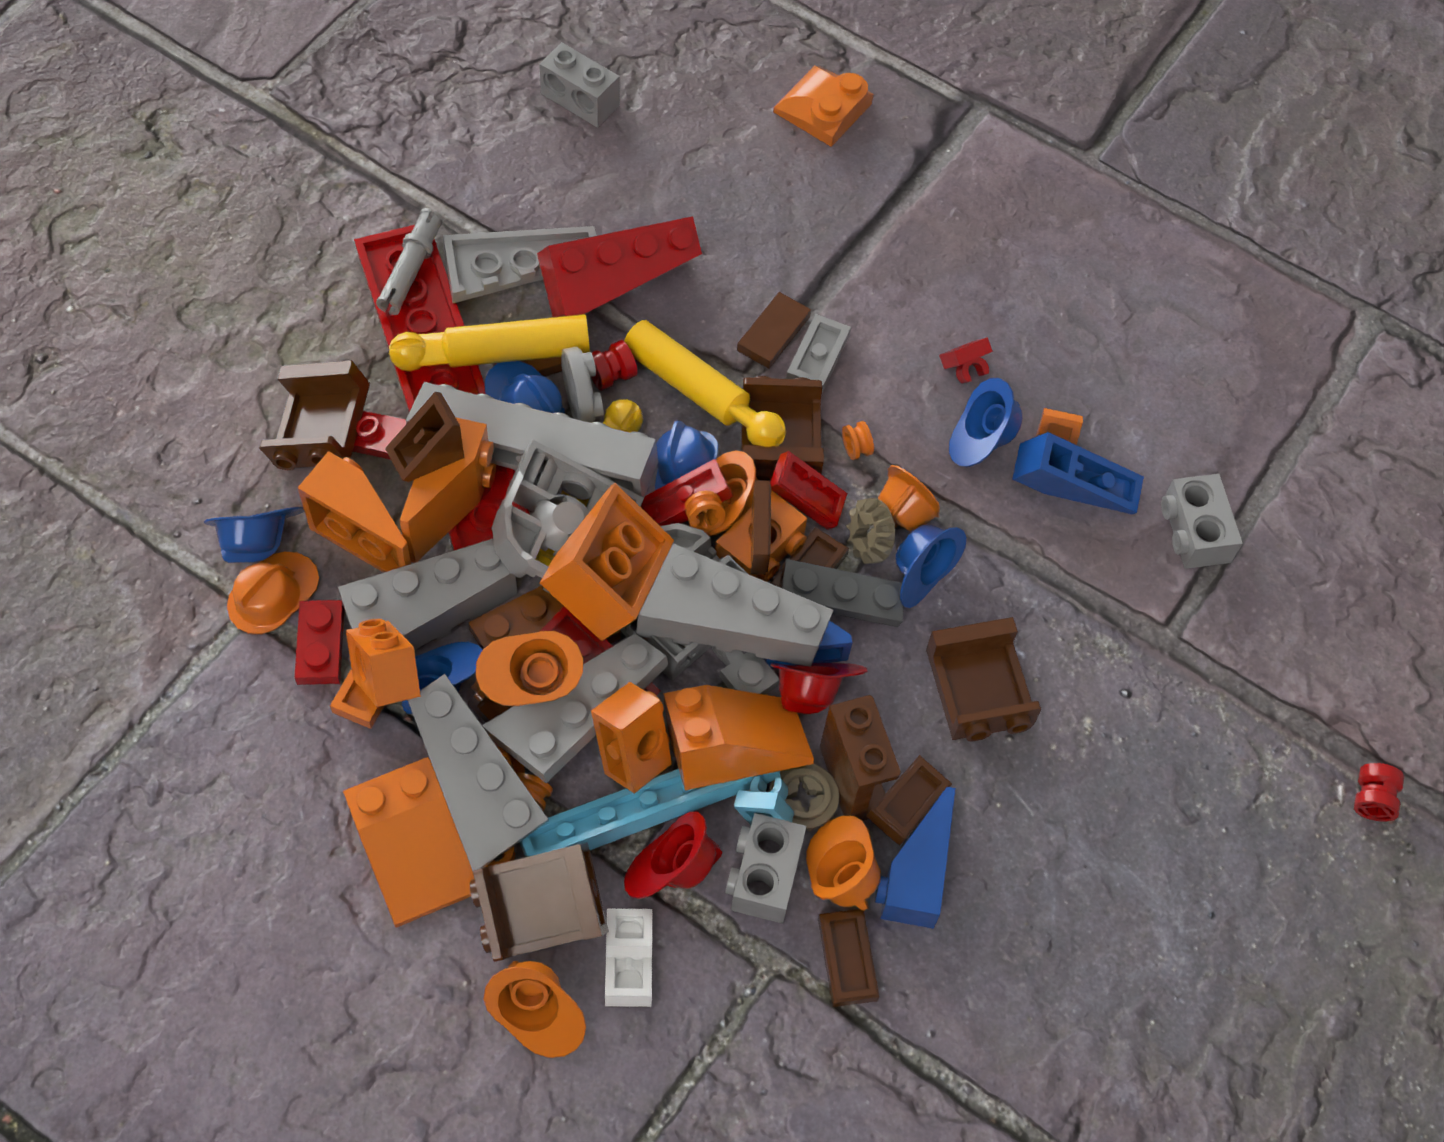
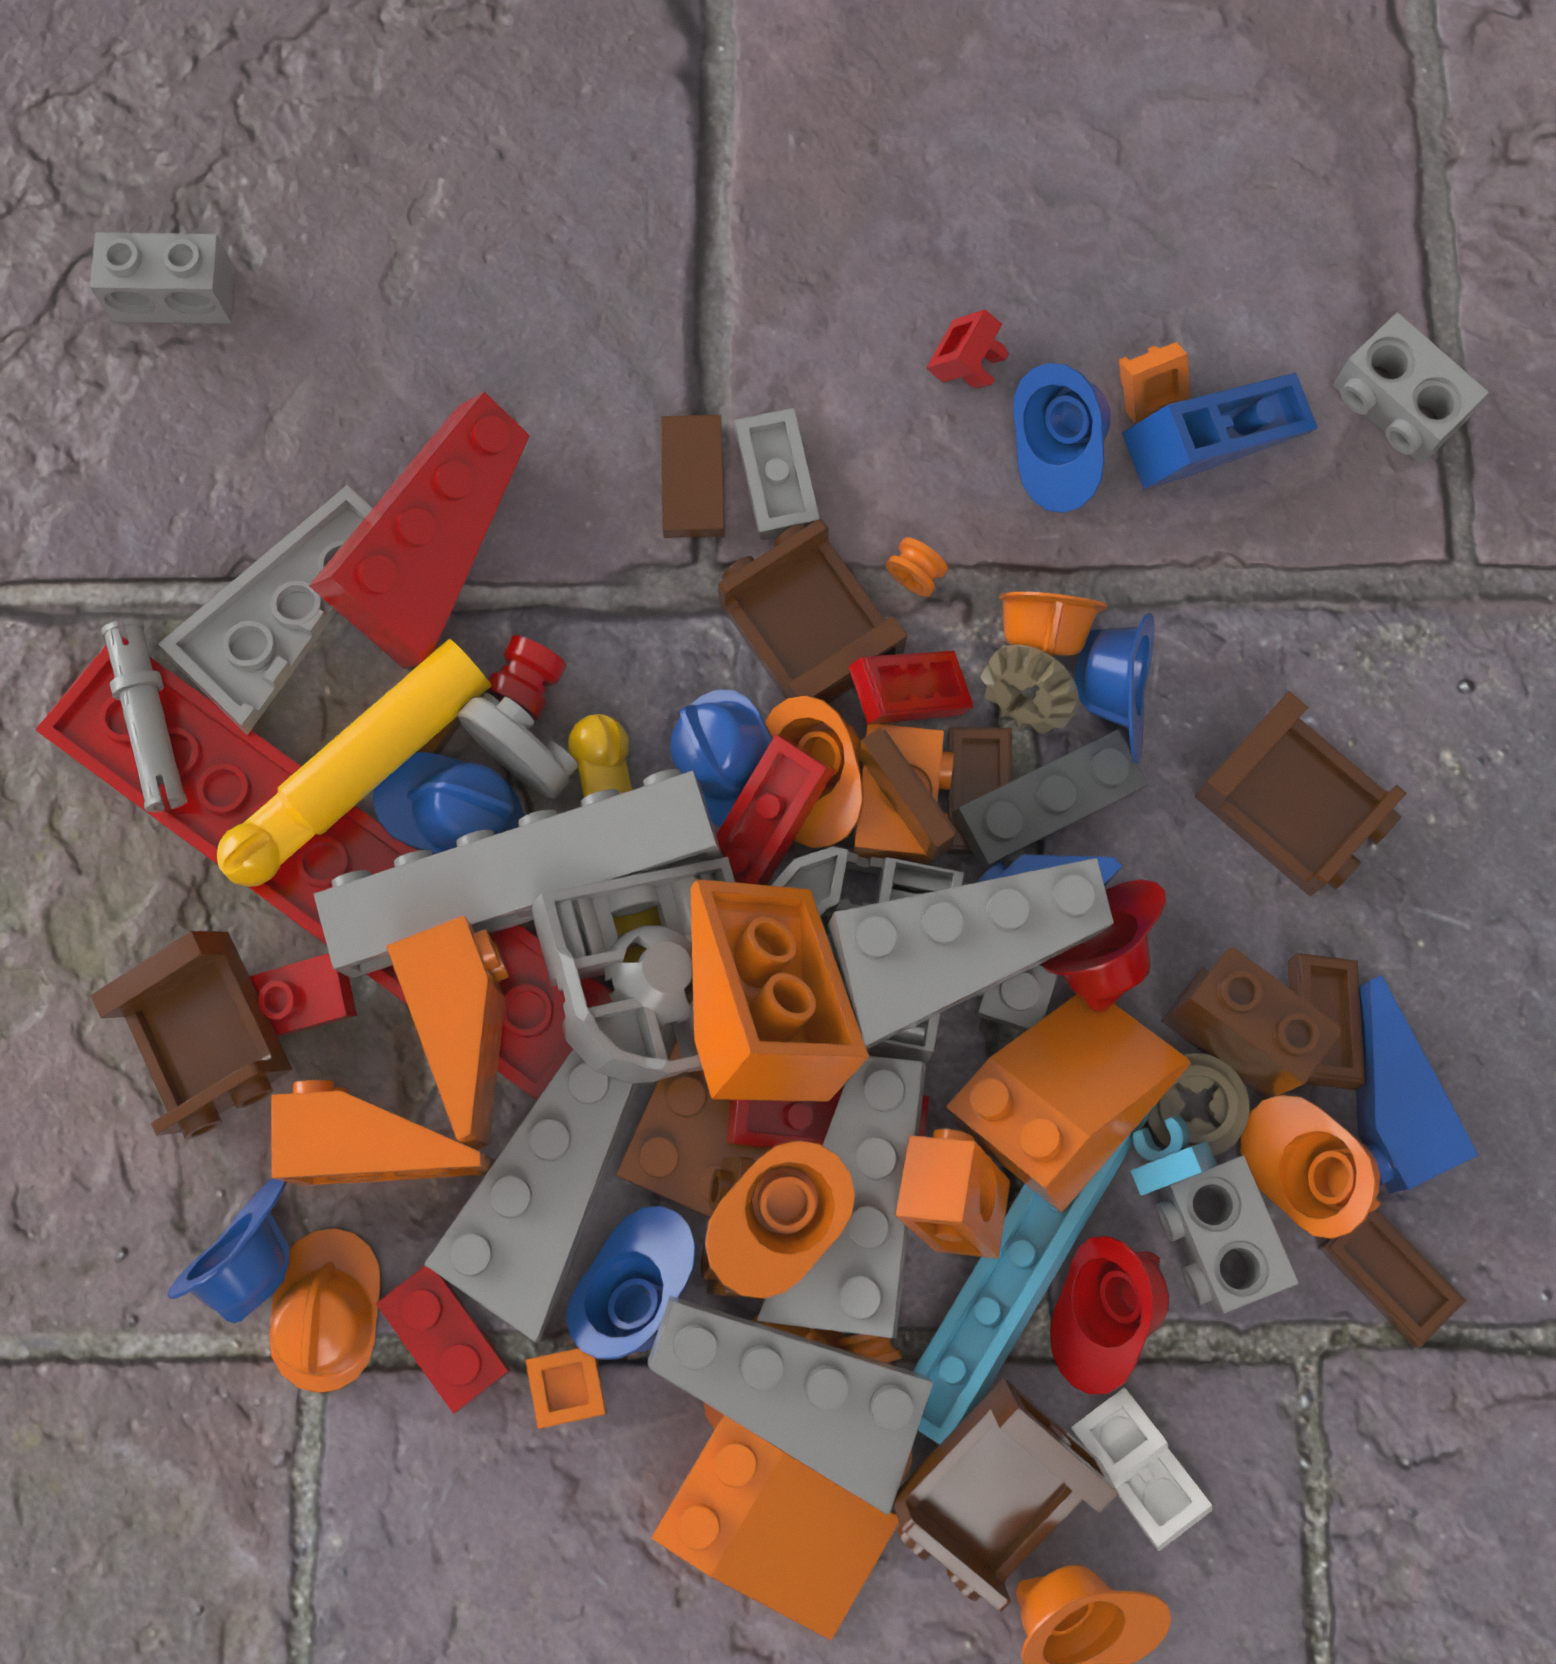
camera: 30 degrees left, 15 degrees up
orange brick [346,619,421,707] -> none
reddish brown slope [385,392,465,482] -> none
yellow piece [624,320,786,447] -> none
orange bush [685,490,726,532] -> none
orange slope [773,65,874,147] -> none

